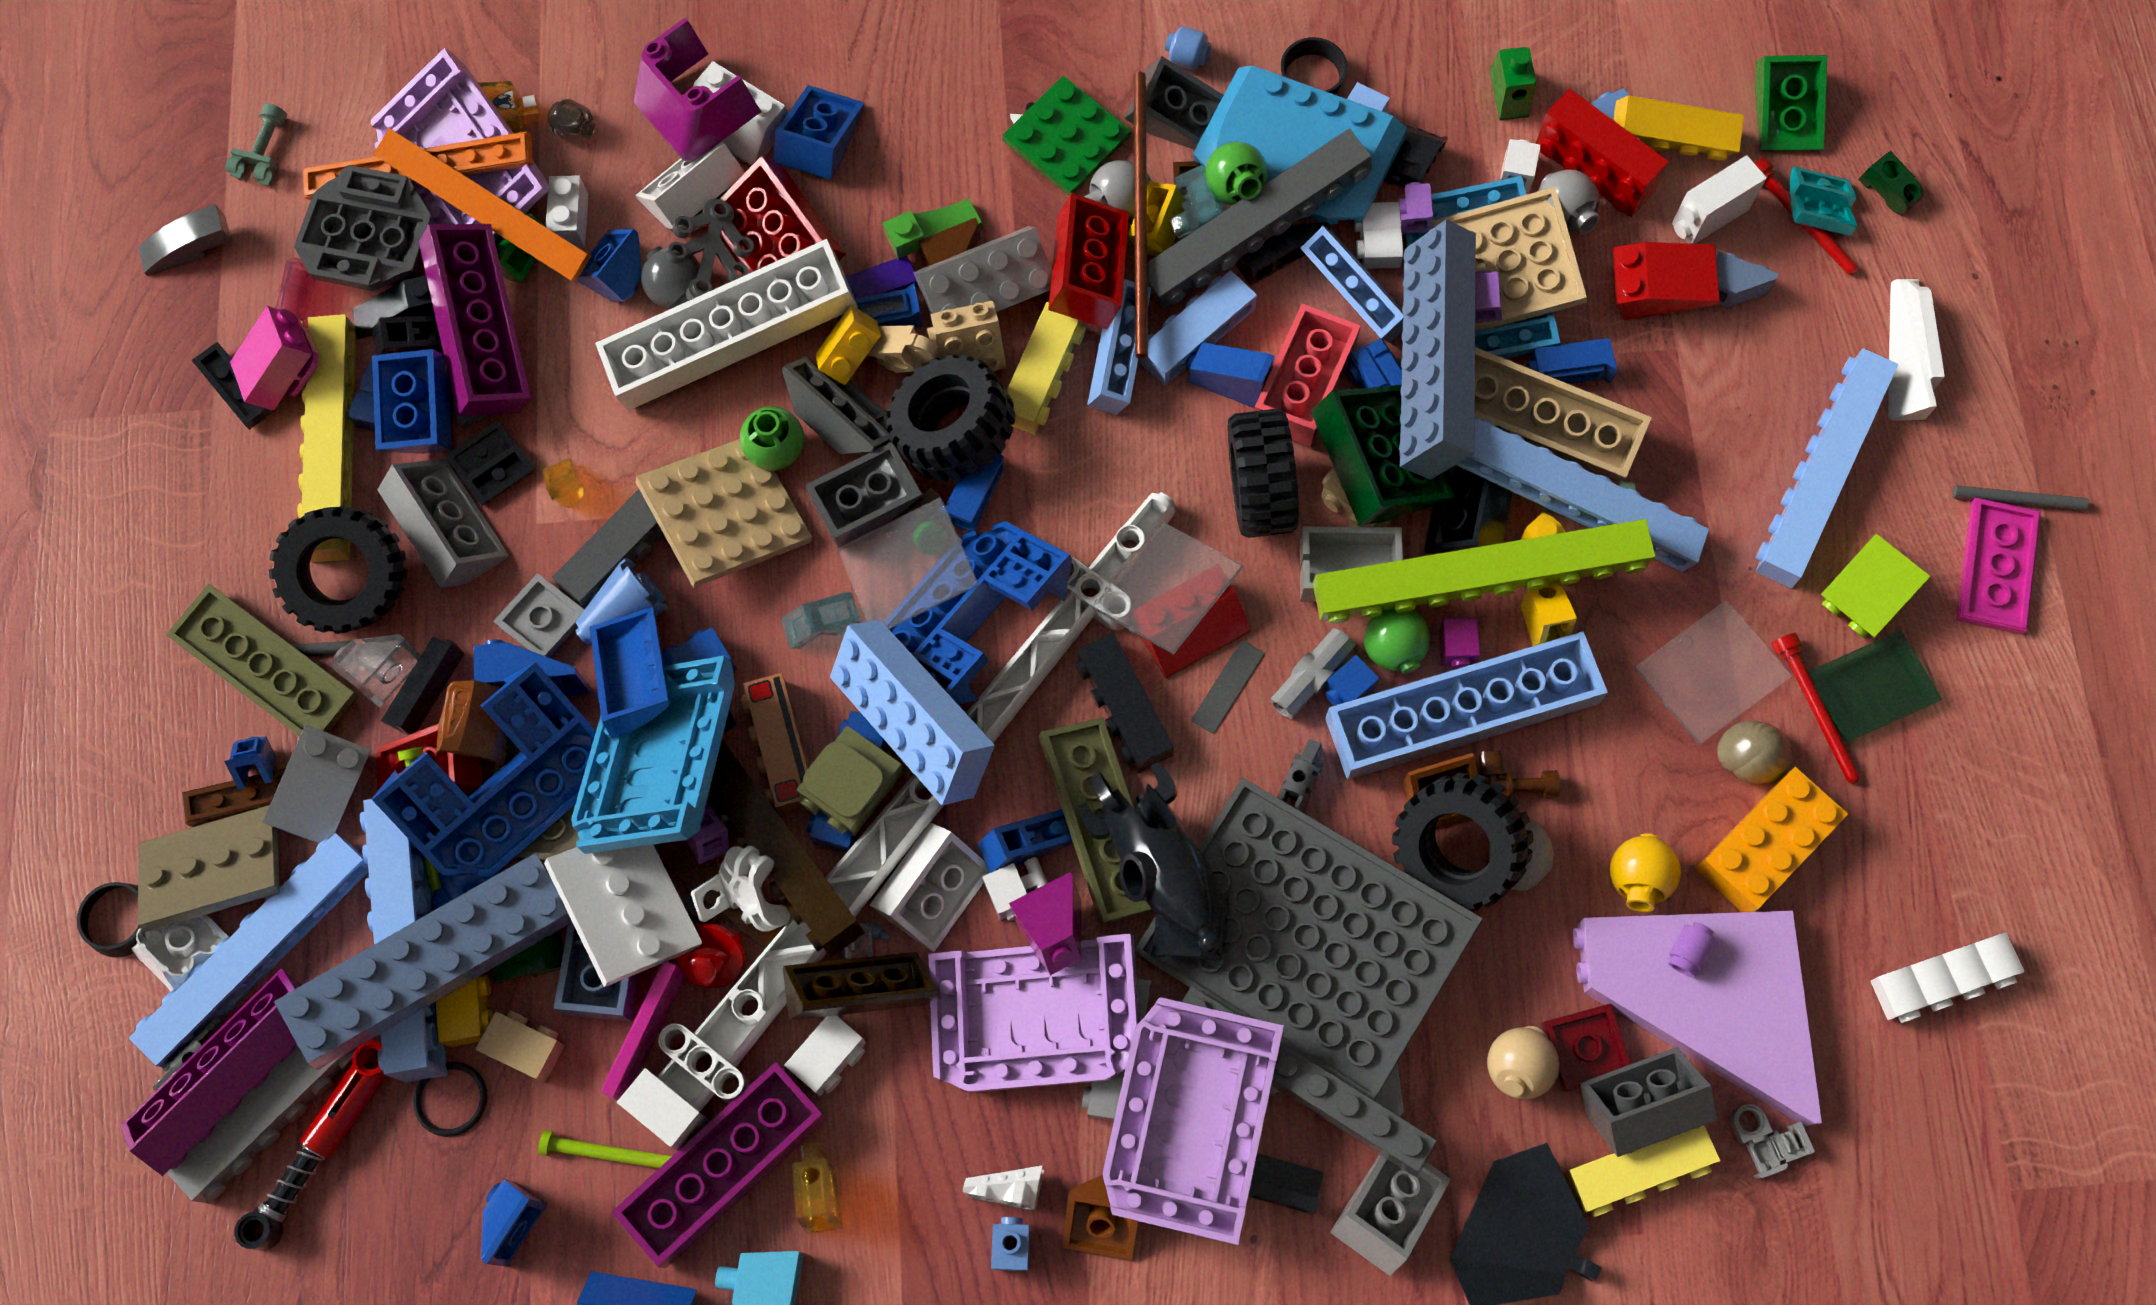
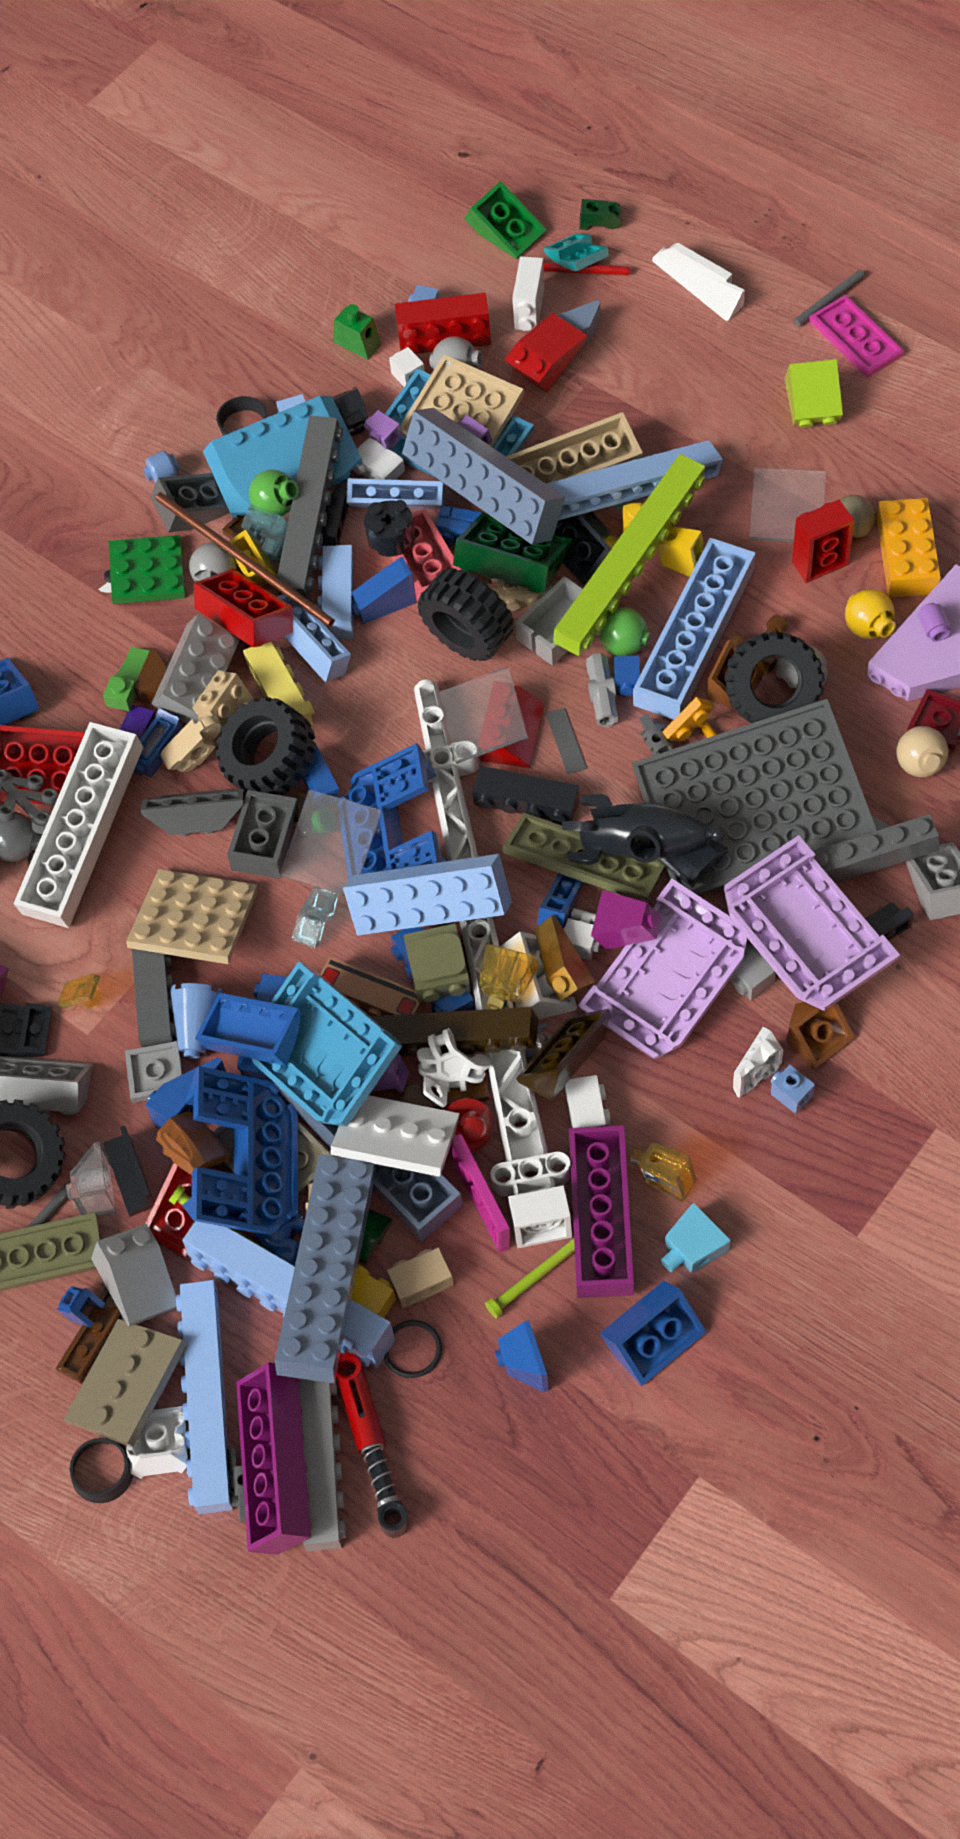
camera: 45 degrees left, 10 degrees down
bright green brick [740,406,805,471] -> none
yellow brick [815,305,881,385] -> none
magenta brick [1439,617,1480,670] -> none
blue window [1526,338,1617,384] -> none
yellow brick [1613,95,1744,160] -> none
light blue brick [1755,348,1899,589] -> none
red piece [1771,632,1860,784] -> none
clear green piece [1808,630,1942,743] -> none
none -> black brick [364,500,416,557]
none -> clear yellow torso [479,944,539,1009]
none -> pearl gold slope [534,915,595,1002]
none -> light orange plate [663,697,717,743]
none -> red brick [792,499,854,583]

